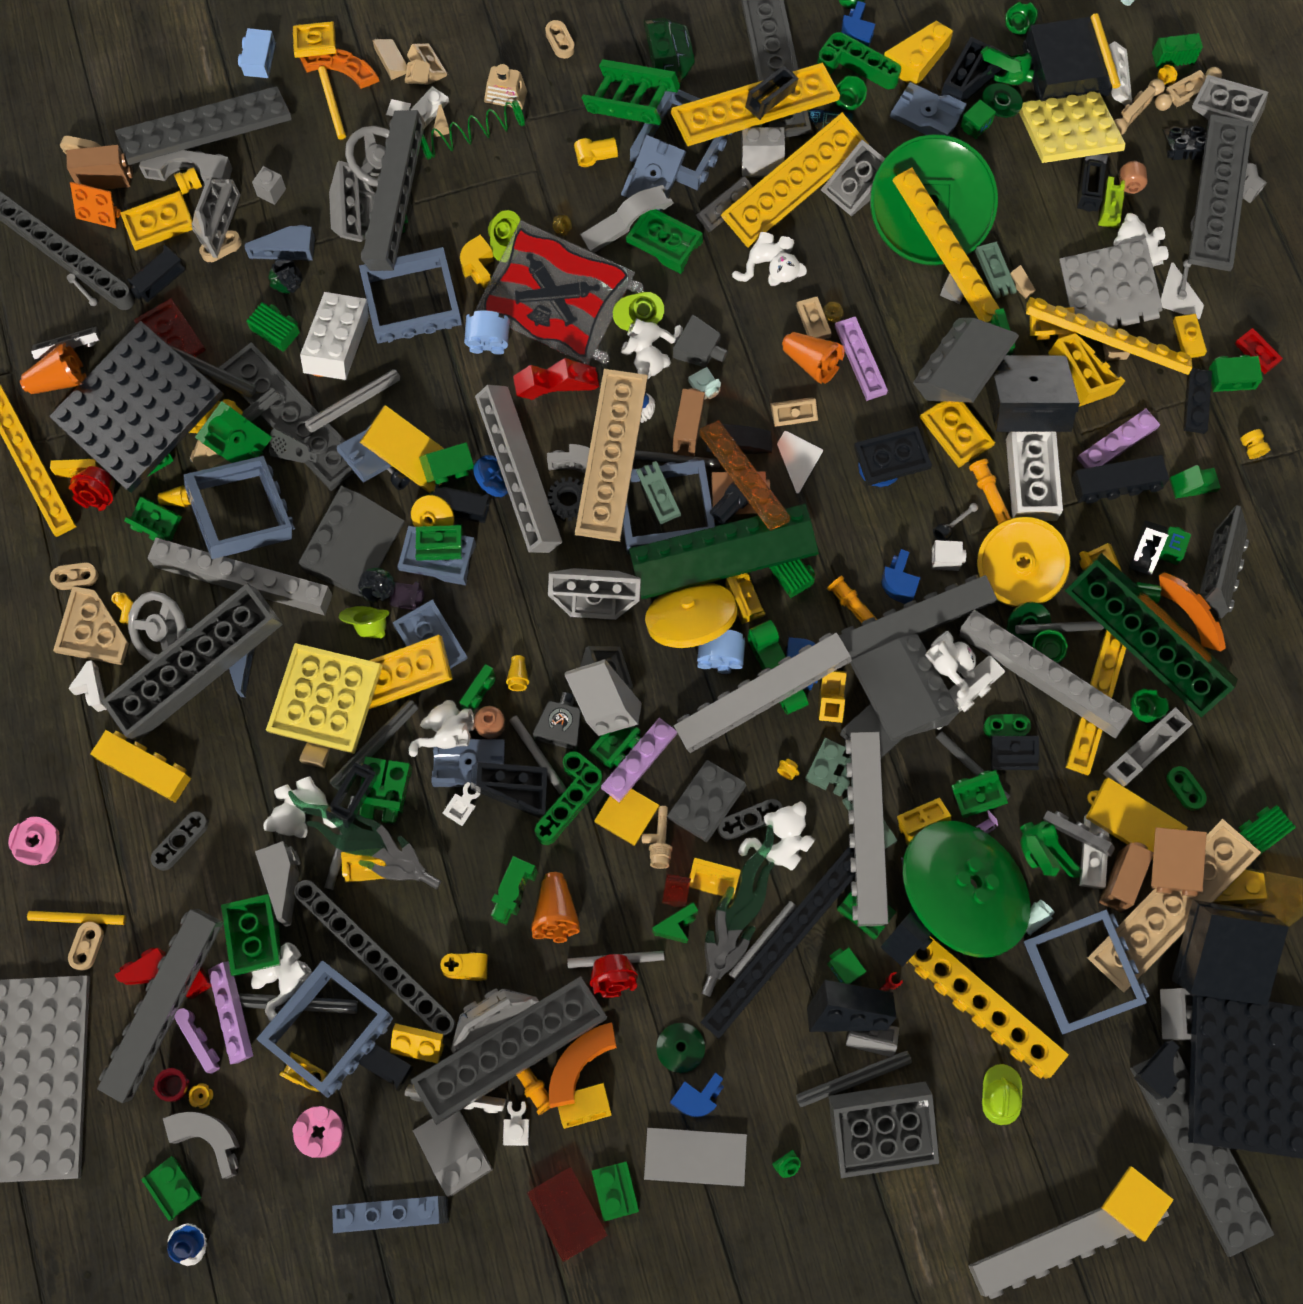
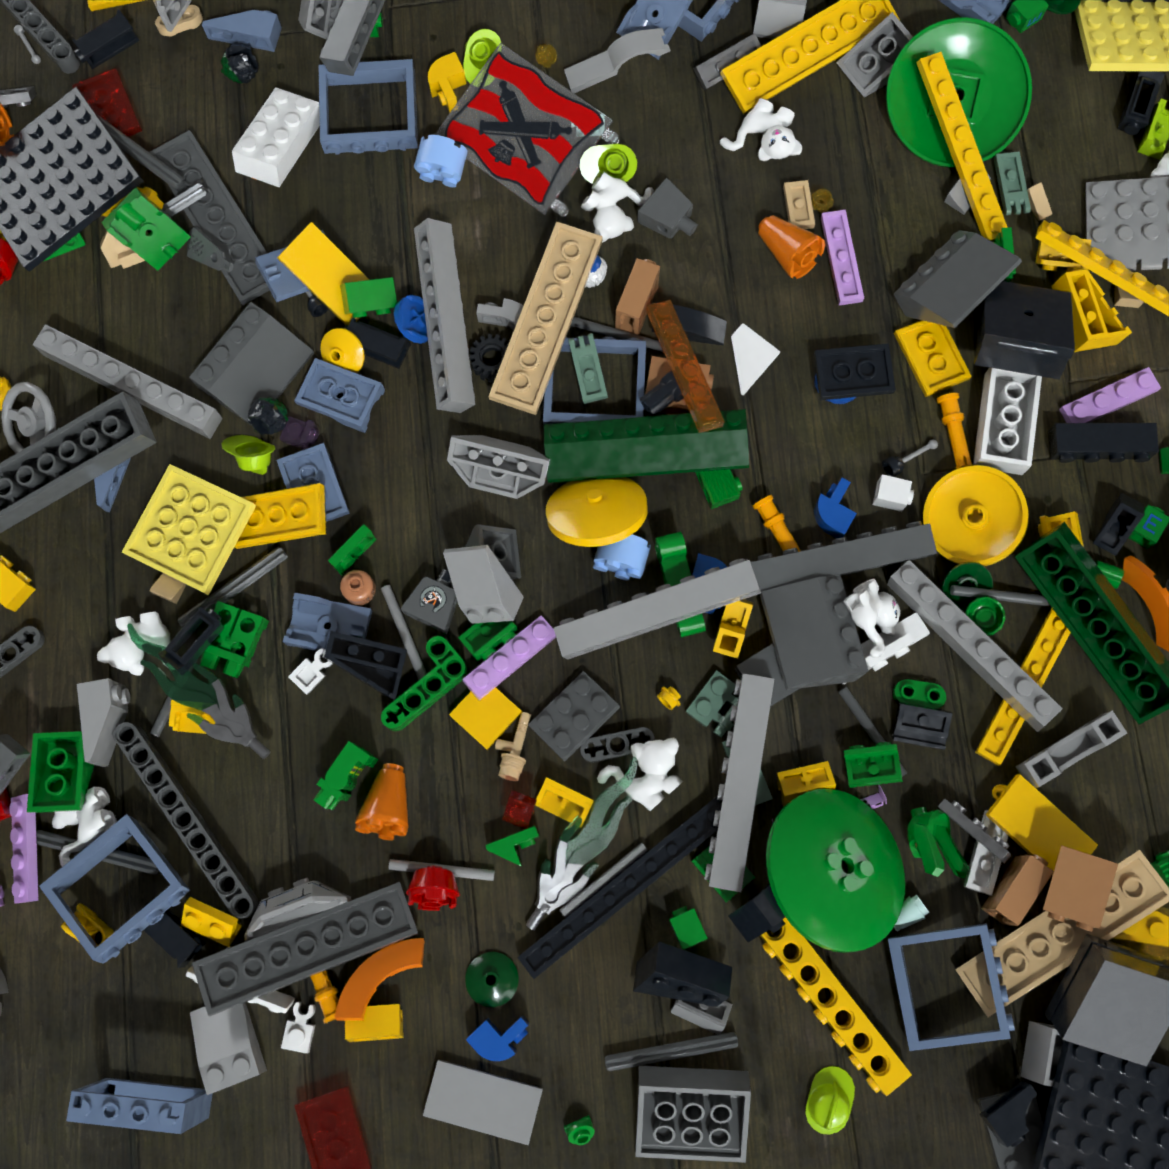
camera: 15 degrees right, 5 degrees up
green bracket [124,497,182,541] -> none
yellow cone [158,485,191,507] -> none
sand blue window [184,456,295,559] -> none
green brick [246,302,300,352] -> none
bright pink plate [293,1106,344,1158] -> none
light grey axle [305,369,400,432] -> none
white animal [409,700,475,757] -> none
green plate [415,525,462,561] -> none
yellow piece [440,953,488,981] -> none
yellow cone [506,655,529,691] -> none
red arch [513,358,599,400] -> none
green plate [592,1161,639,1221] -> none
green piece [626,209,703,274] -> none
light aqua bracket [688,367,721,400] -> none
yellow hinge [725,573,765,624] -> none
tan slope [770,397,818,427] -> none
red hand [879,972,903,991] -> none
green hair [1130,689,1169,723] -> none
green plate [1166,766,1207,811] -> none

